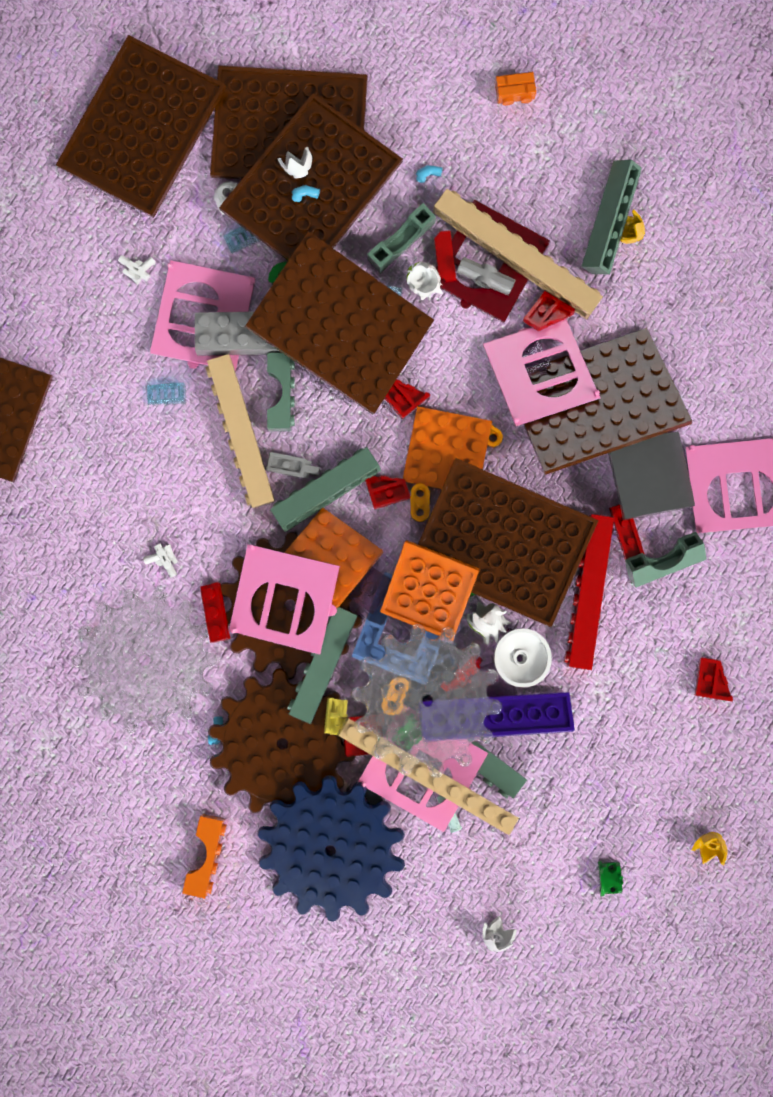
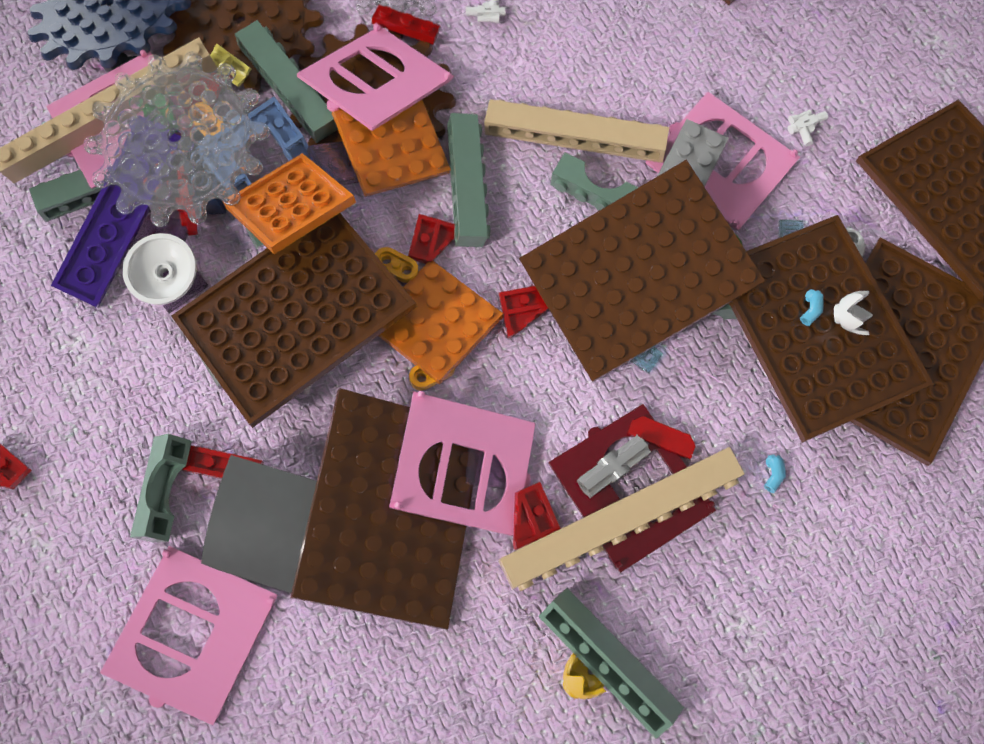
camera: 115 degrees right, 15 degrees down
clear light blue slope [147,383,186,405] -> none
light grey hinge [266,452,320,479] -> none
sand green arch [367,203,436,274] -> none
white hair [406,261,443,300] -> none
white hair [467,602,511,645] -> none
orange brick [495,72,536,106] -> none
red brick [564,514,614,670] -> none

